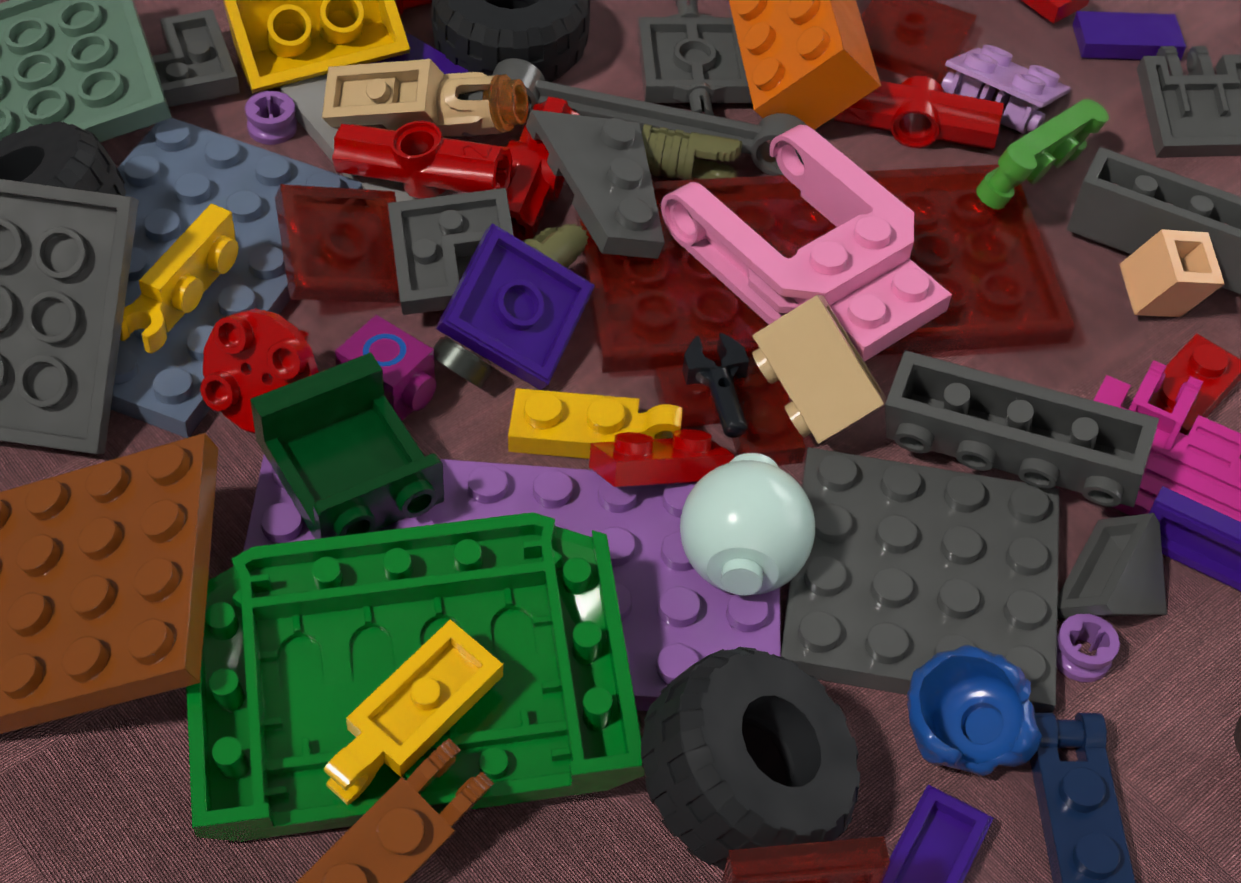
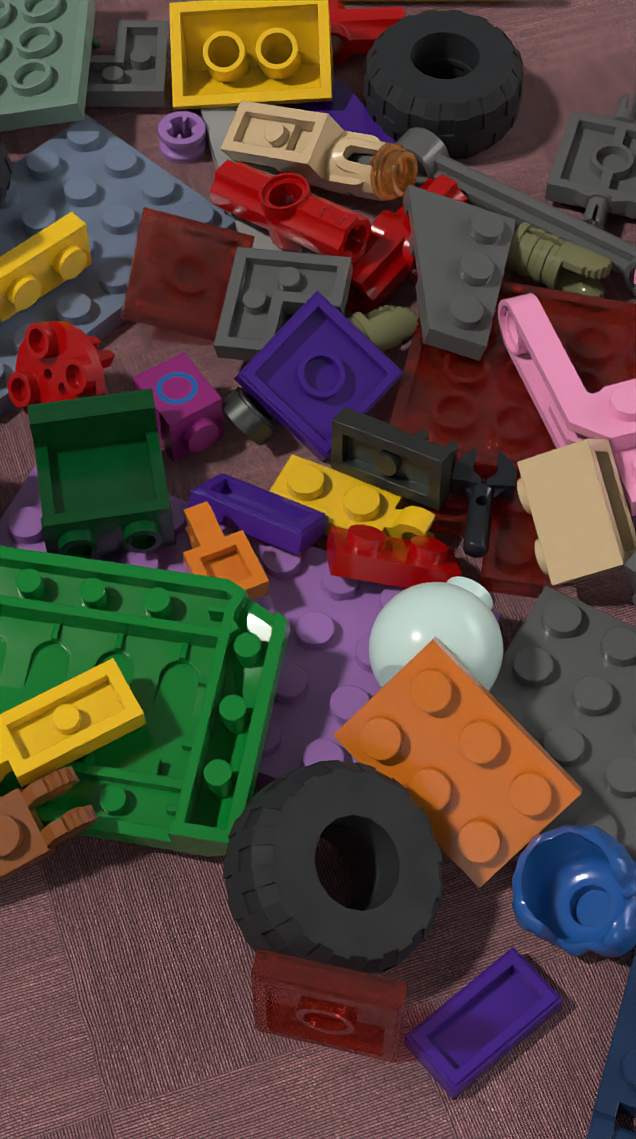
camera: 25 degrees right, 5 degrees up
none -> orange plate [183,501,269,600]
none -> dark purple tile [188,473,329,555]
none -> pearl dark grey plate [331,407,458,511]
none -> orange plate [333,636,582,888]

